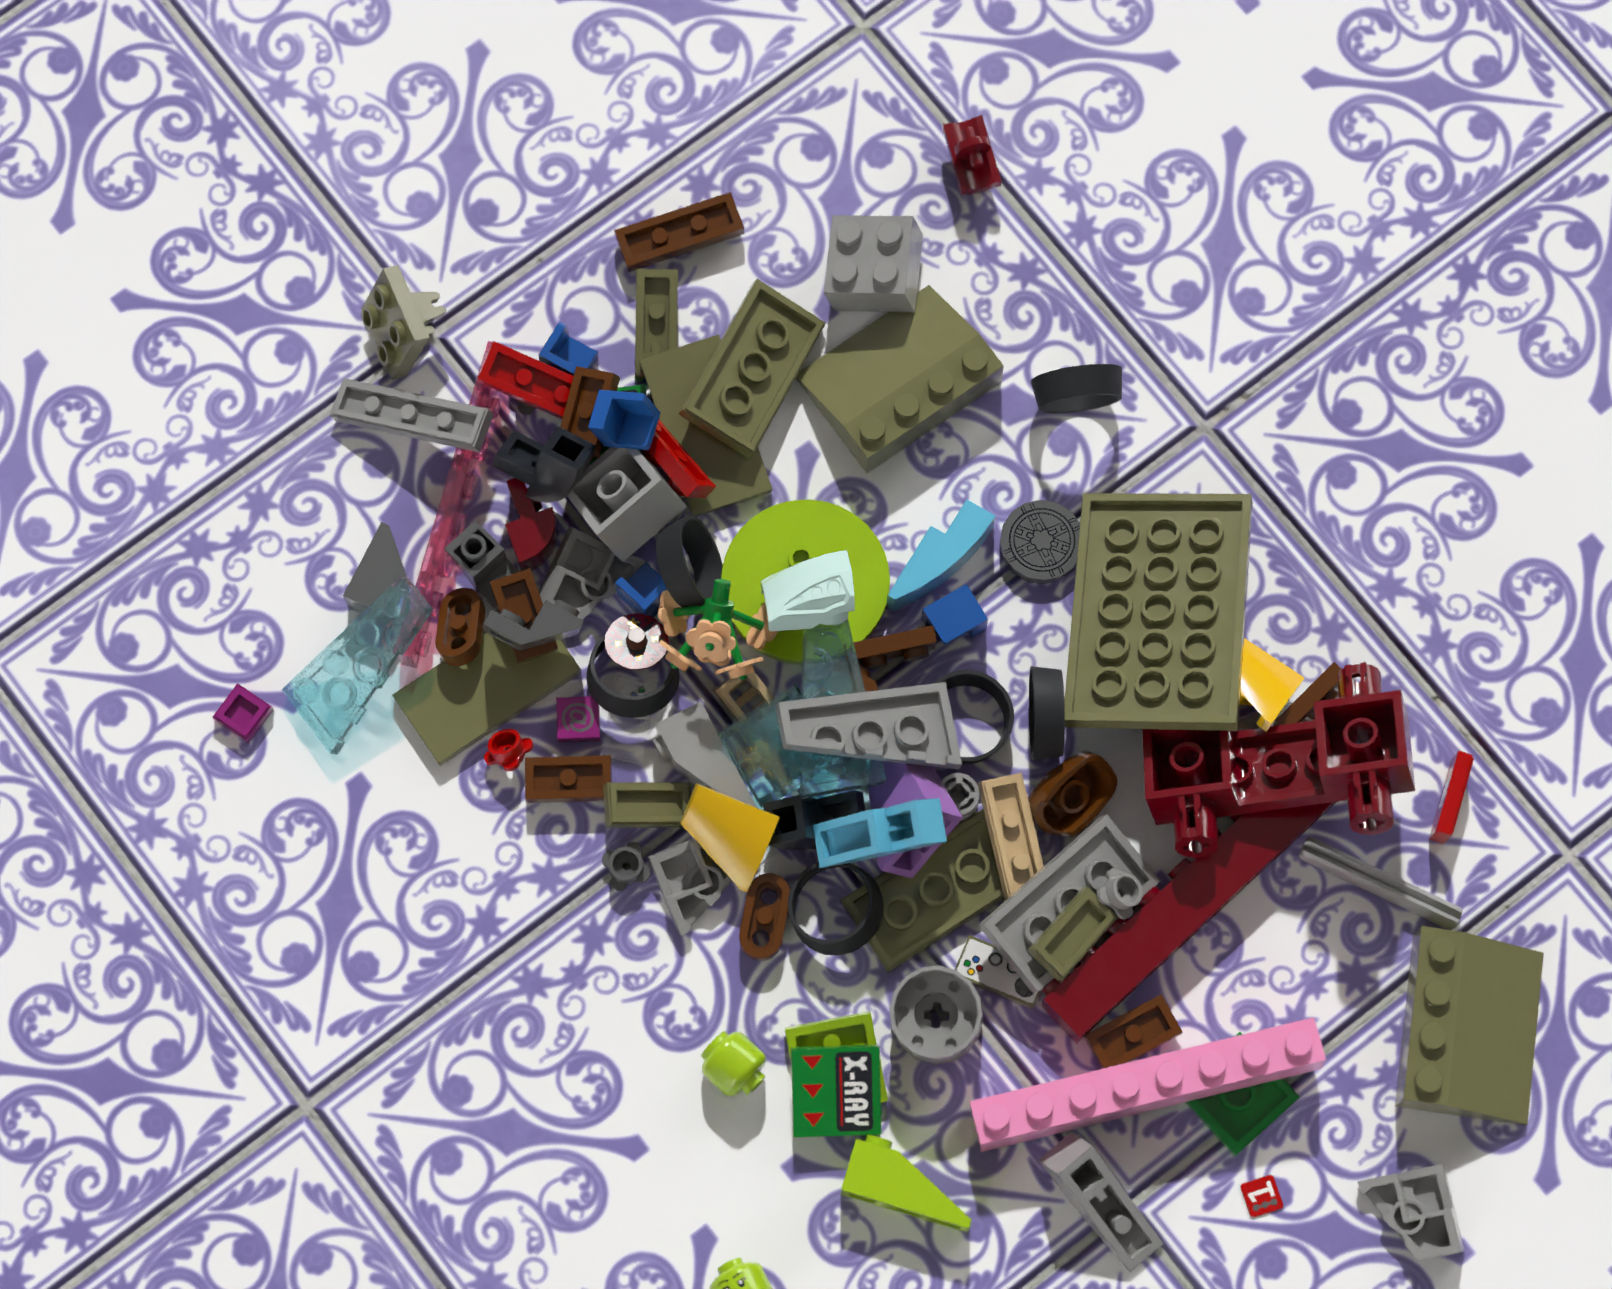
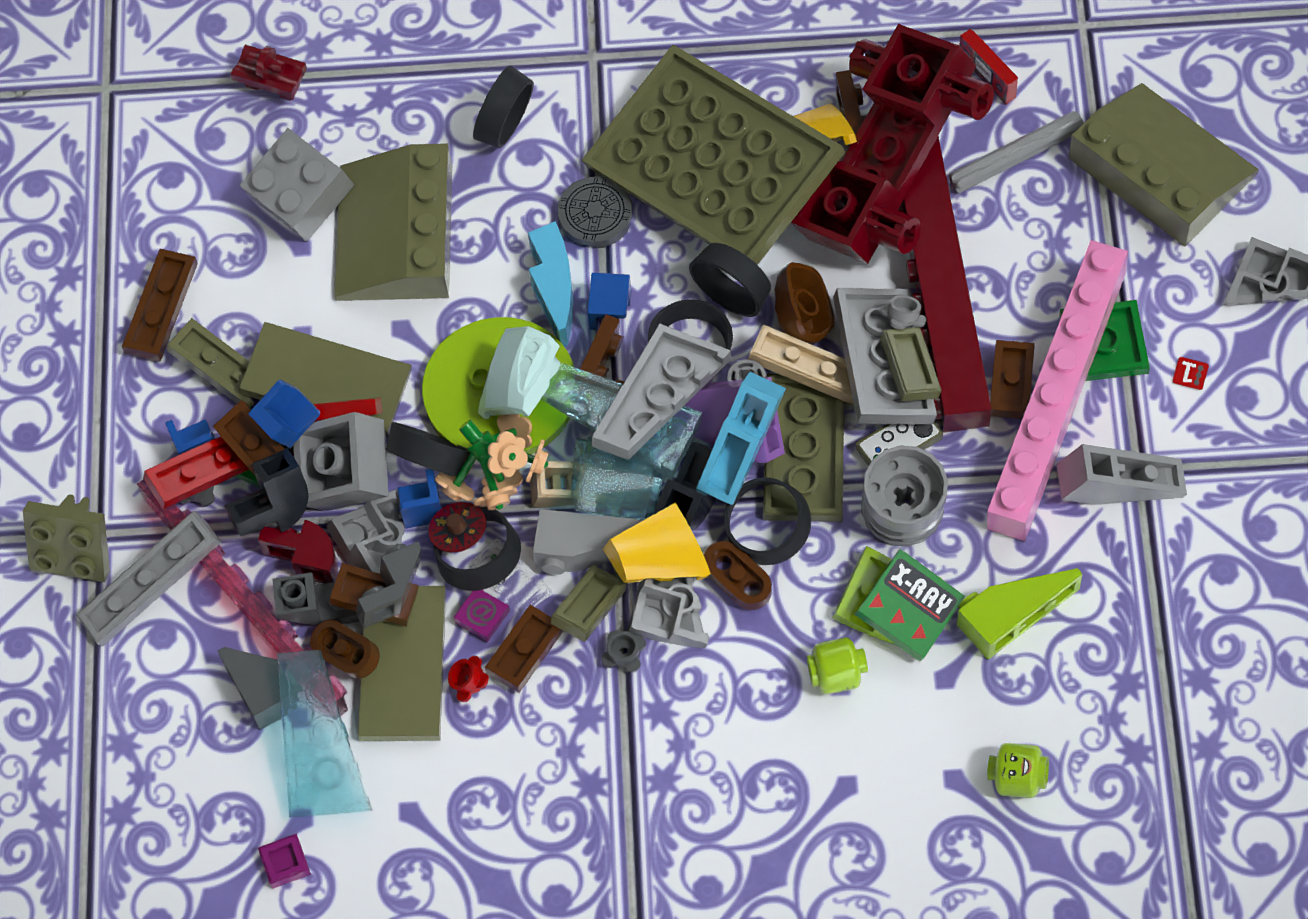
camera: 50 degrees left, 10 degrees down
olive tile [678,279,826,459] -> none

